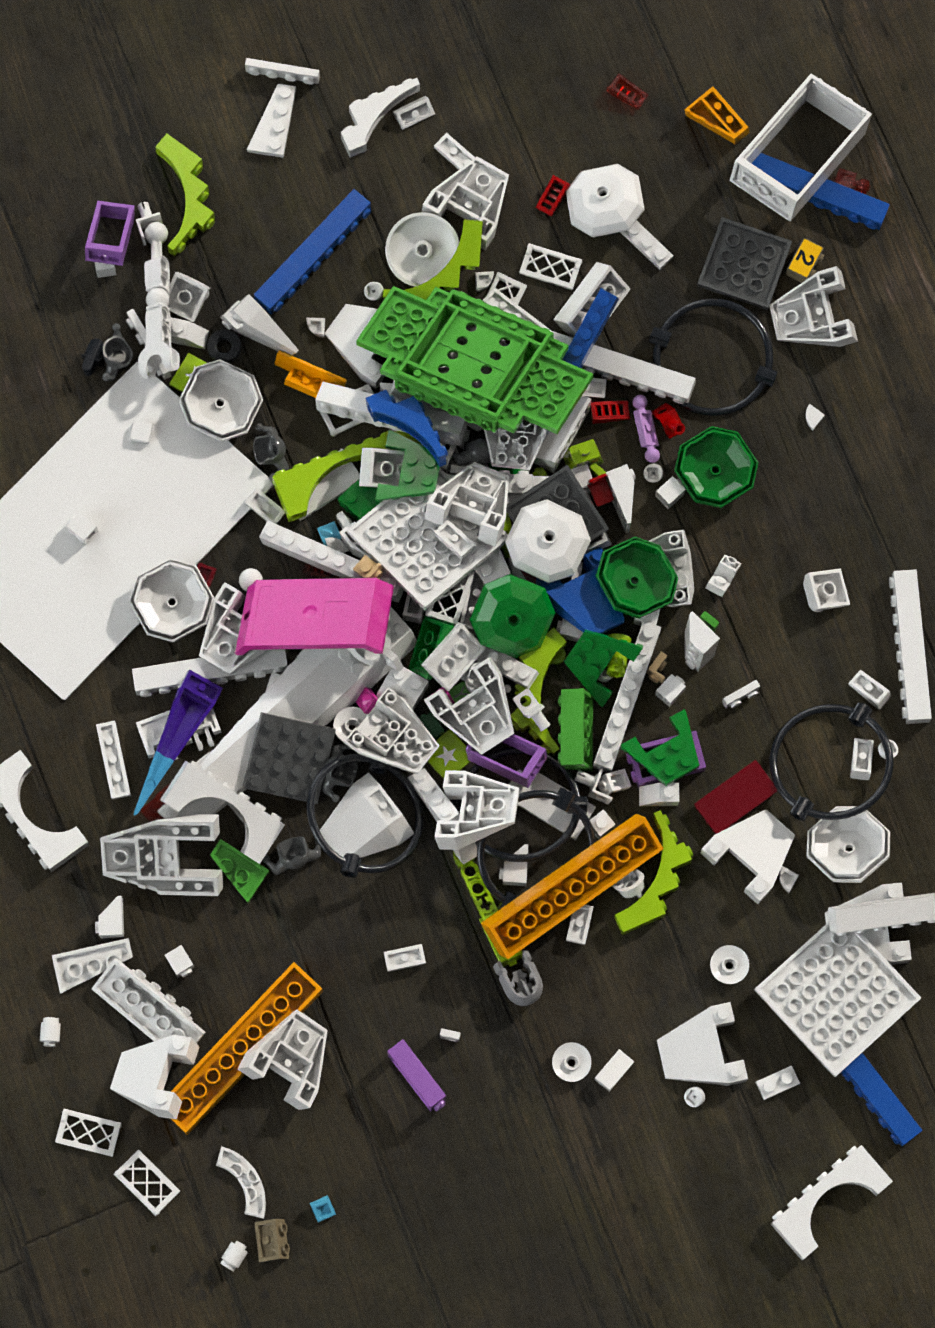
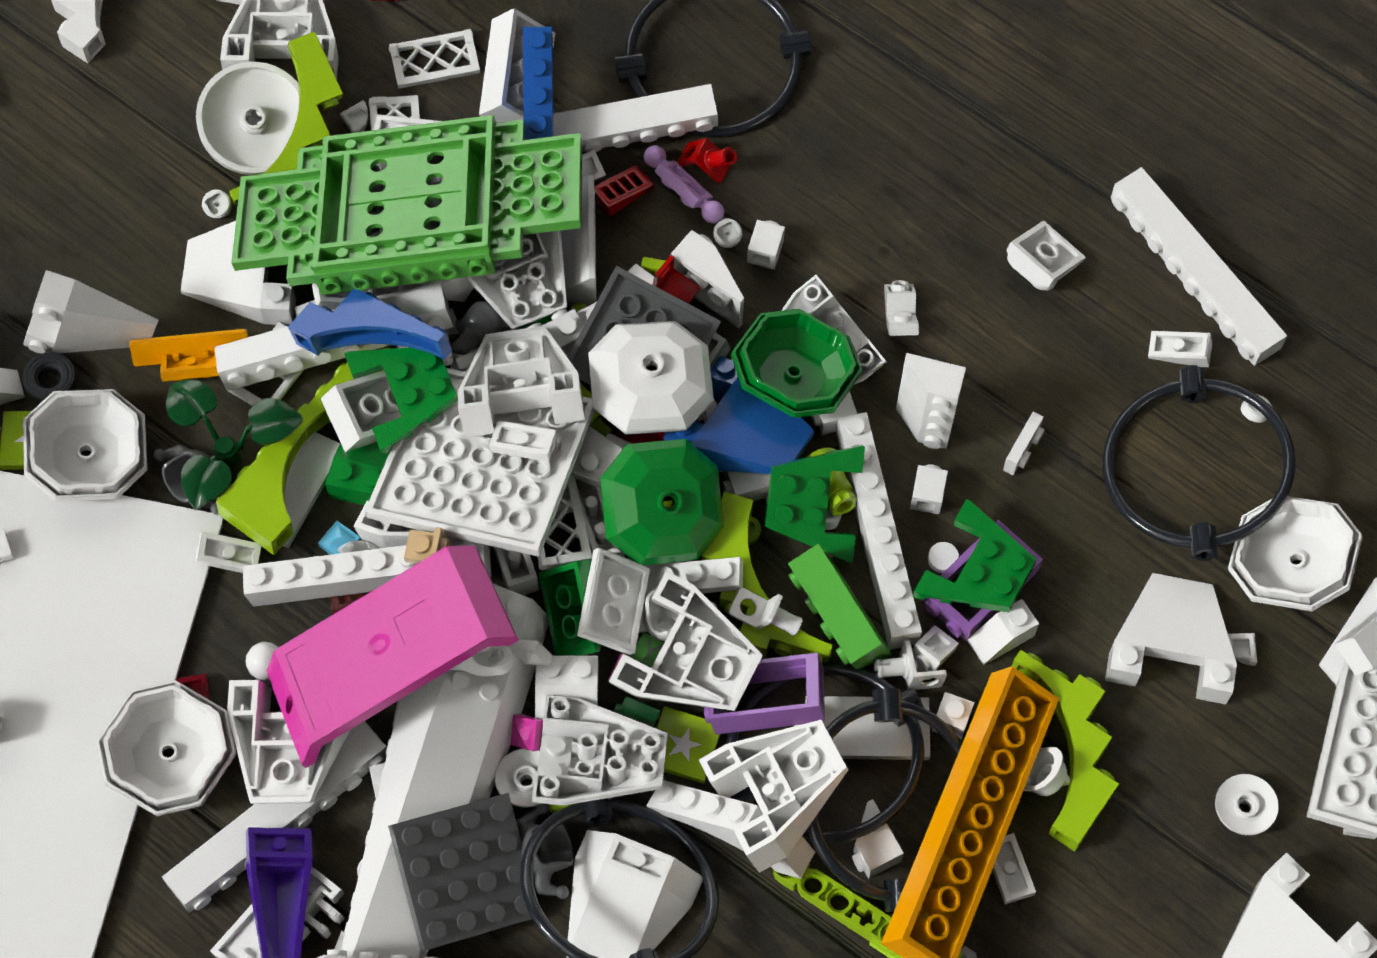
camera: 30 degrees left, 10 degrees down
blue brick [254,189,371,314] -> none
white tile [306,318,325,338] -> none
white tile [336,511,352,530] -> none
lime torso [563,439,603,469] -> none
tan bracket [647,651,667,684] -> none
green rock [674,426,759,508] -> none
dark red tile [693,760,778,834] -> none
white tile [806,404,825,431] -> none
white slope [850,738,874,780] -> none
none -> dark green plant [166,380,303,510]
none -> white tile [928,542,959,574]

